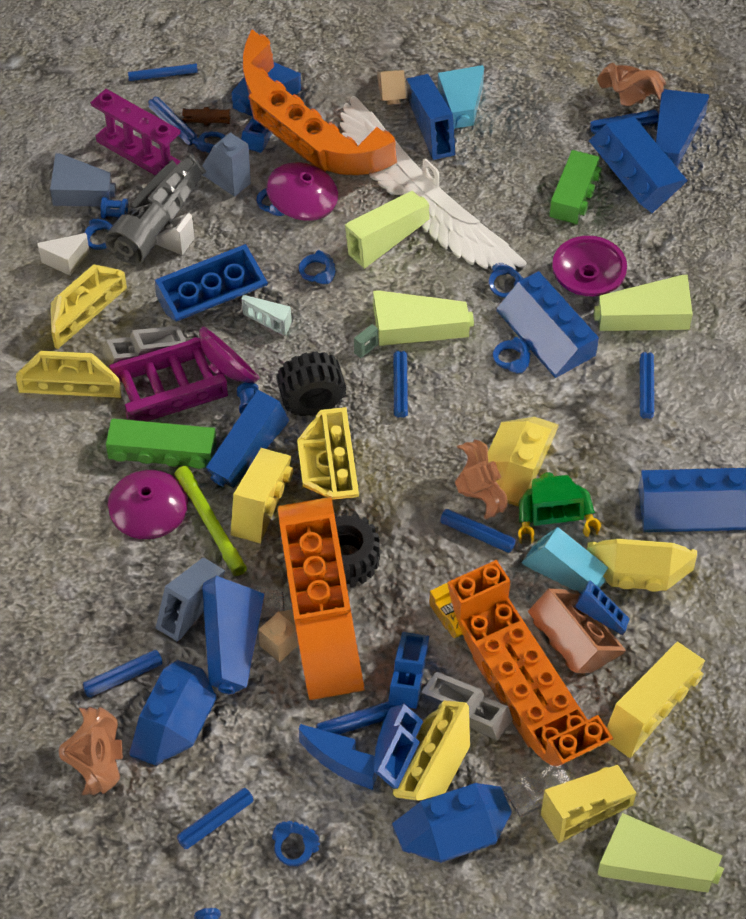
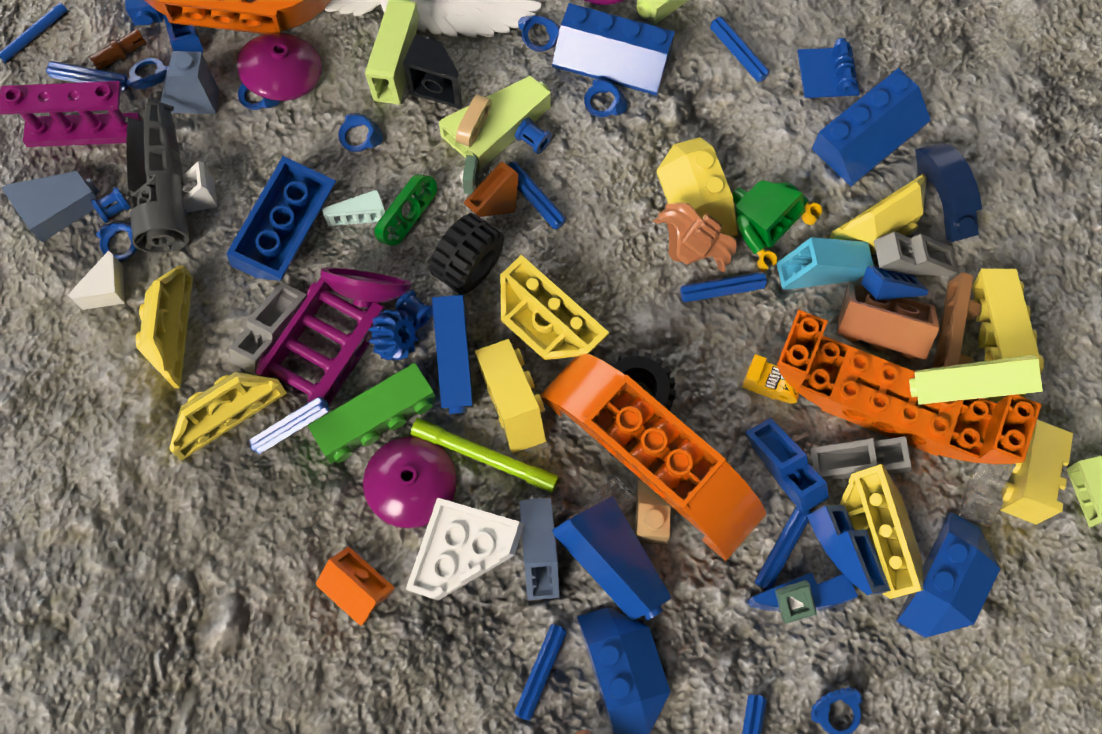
camera: 40 degrees left, 15 degrees up
none -> axle [250,397,330,454]
none -> orange panel [316,546,395,625]
none -> blue gear [368,309,419,360]
none -> green beam [374,174,437,246]
none -> black slope [403,35,463,109]
none -> white plate [406,498,525,600]
none -> tan beam [456,94,492,147]
none -> dark orange slope [463,161,518,217]
none -> blue bush [515,117,552,154]
none -> sand green tile [775,580,817,624]
none -> blue hinge [797,38,860,98]
none -> light grey slope [874,232,958,276]
none -> yellowish green slope [909,355,1043,405]
none -> dark blue arch [915,142,982,242]
none -> medium nougat hinge [933,272,982,368]

